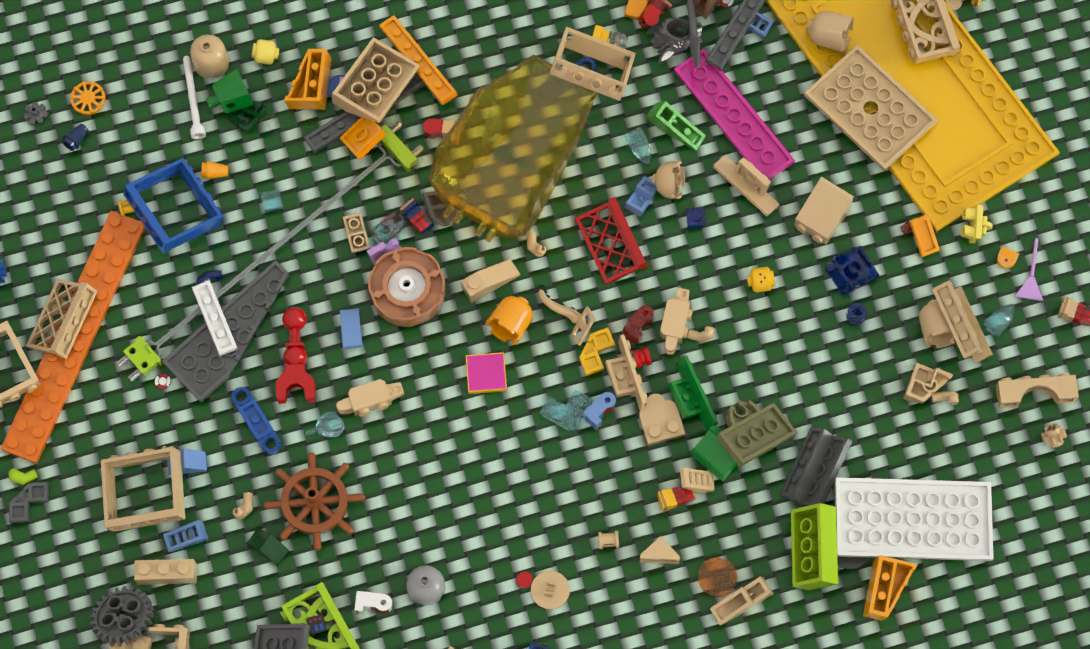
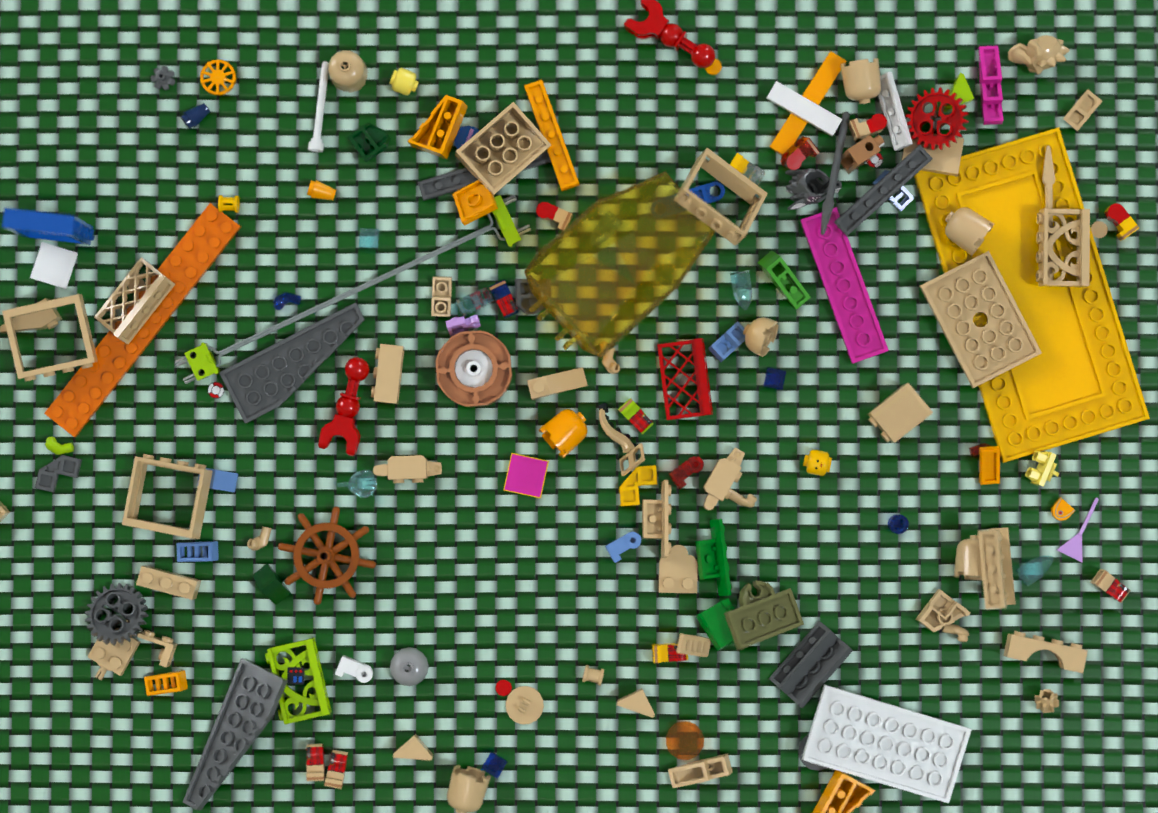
camera: 15 degrees right, 15 degrees up
blue window [123,158,223,253] -> none
white tile [192,280,238,356] -> none
green torso [206,69,254,113] -> none
blue plate [231,387,281,454] -> none
medium blue slope [340,308,363,349] -> none
clear light blue plate [539,390,592,433] -> none
red wheel [632,346,652,369] -> none
tan bracket [713,155,779,216] -> none
lime brick [791,503,838,590] -> none
clear blue slope [825,246,879,295] -> none
none -> tan brick [371,344,405,404]
none -> leg [618,398,654,434]

